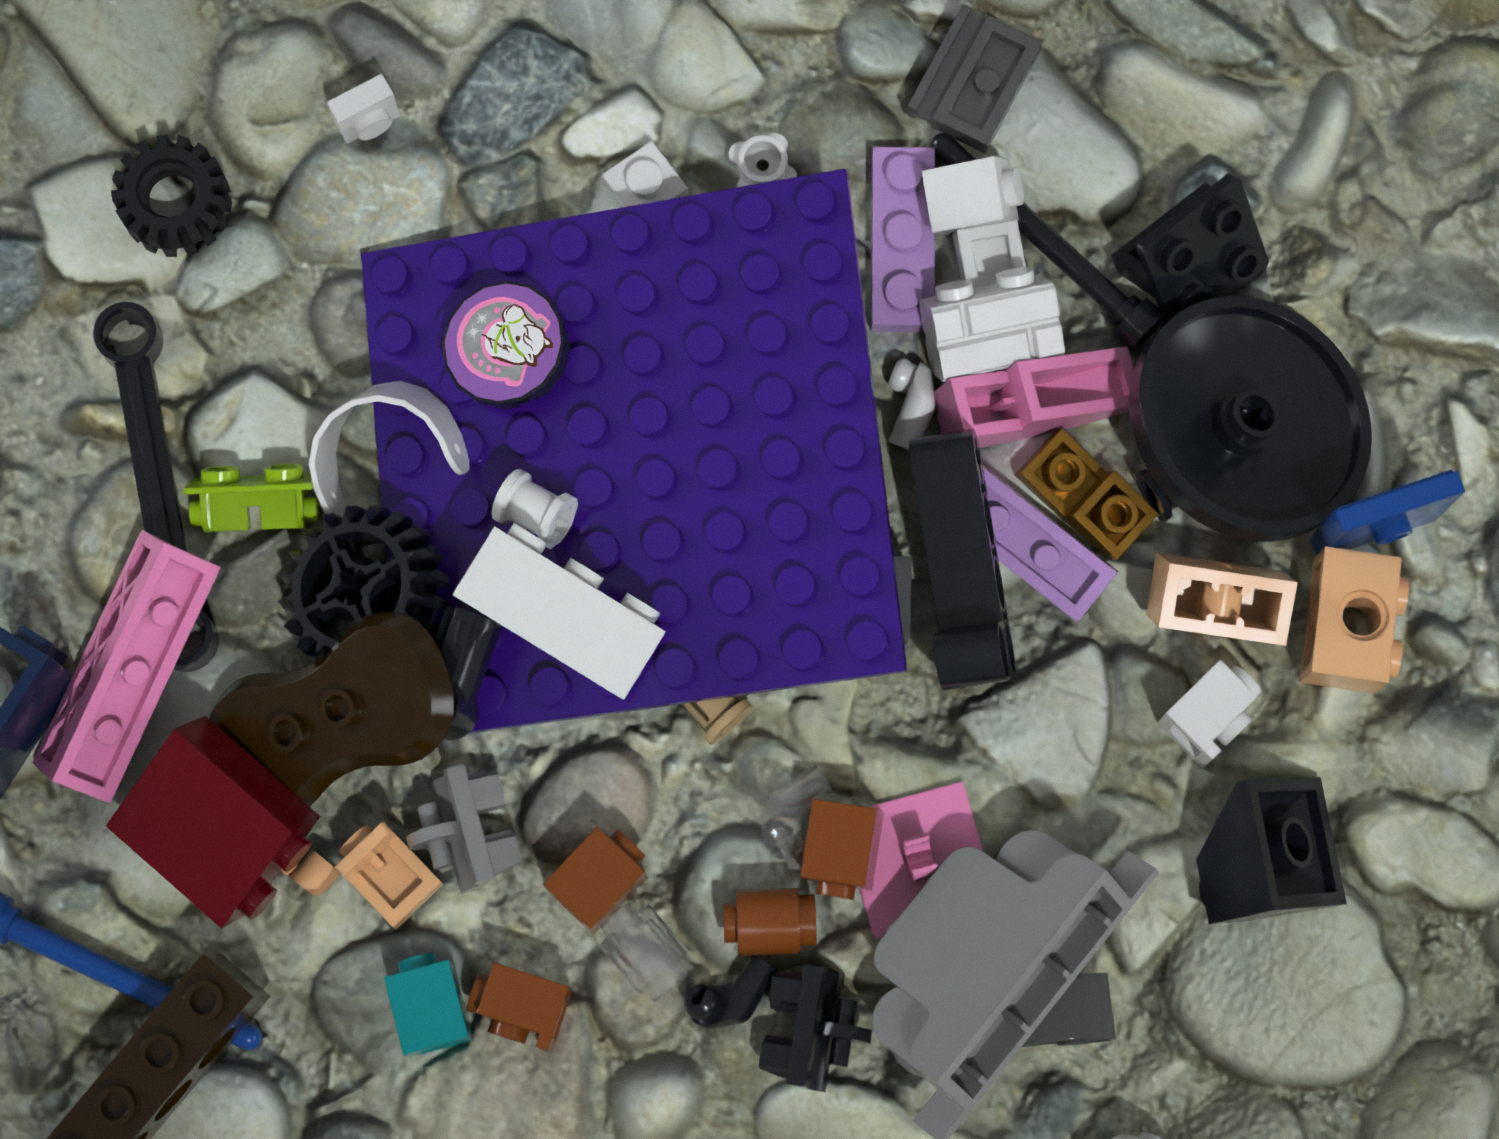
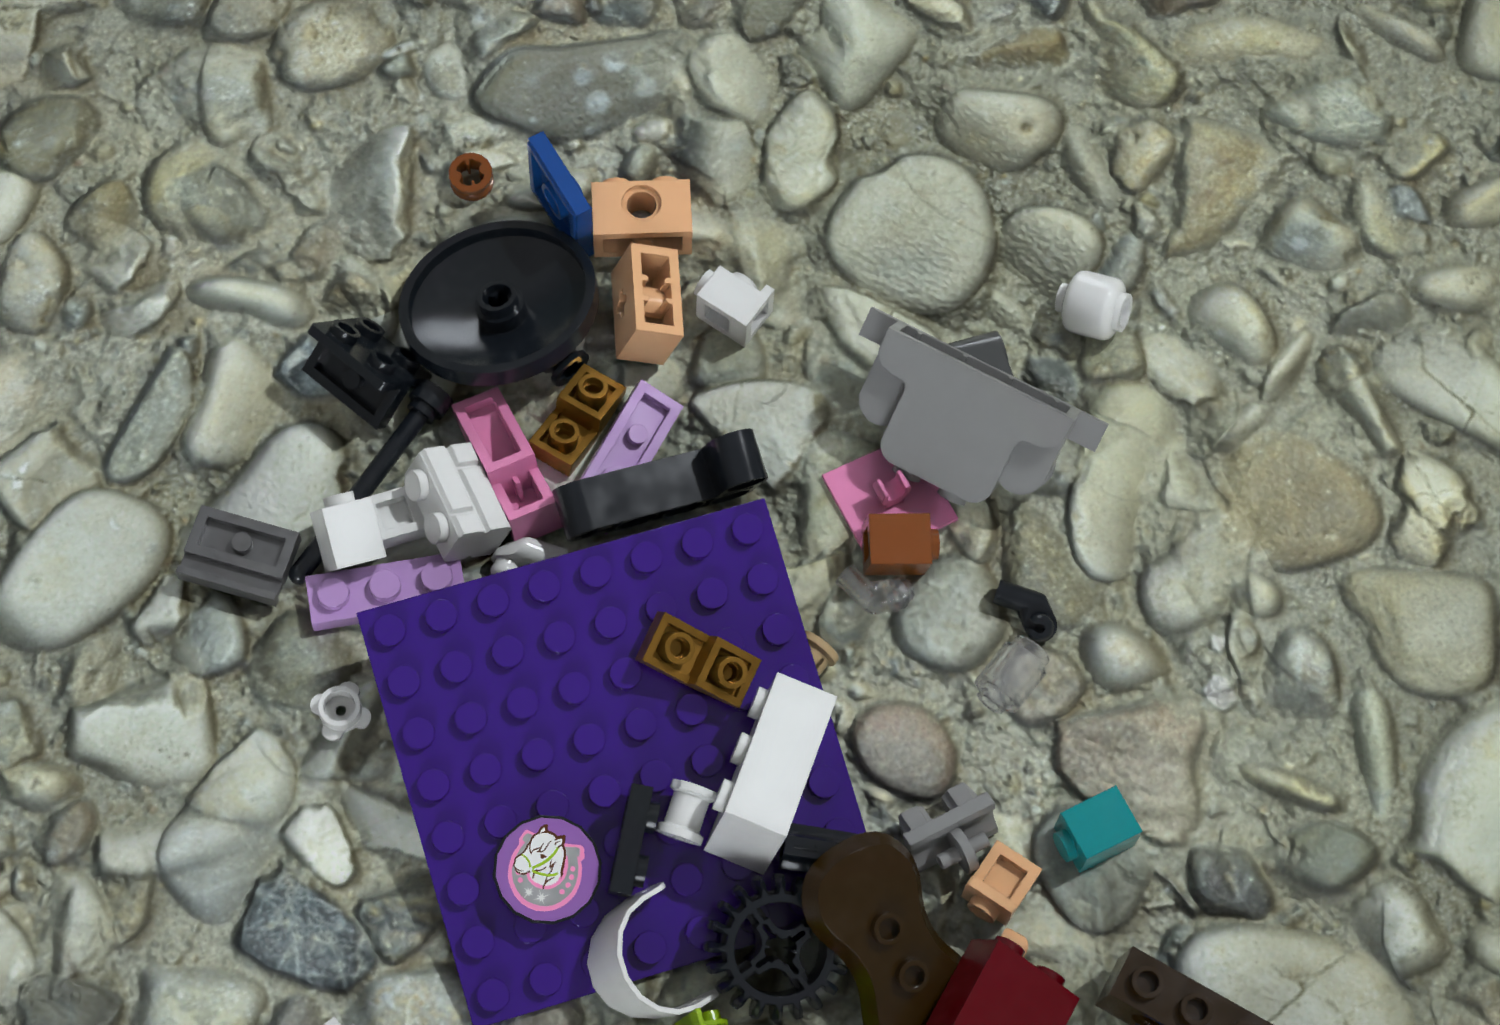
camera: 105 degrees left, 10 degrees down
dark orange brick [466,962,573,1053] -> none
dark orange brick [543,827,647,935] -> none
white plate [602,141,688,208] -> none
dark orange brick [723,888,817,956] -> none
black hips [759,964,872,1092] -> none
black slope [1196,777,1347,924] -> none
none -> dark orange bush [449,153,494,201]
none -> black plate [607,783,660,898]
none -> pearl gold slope [635,611,762,708]

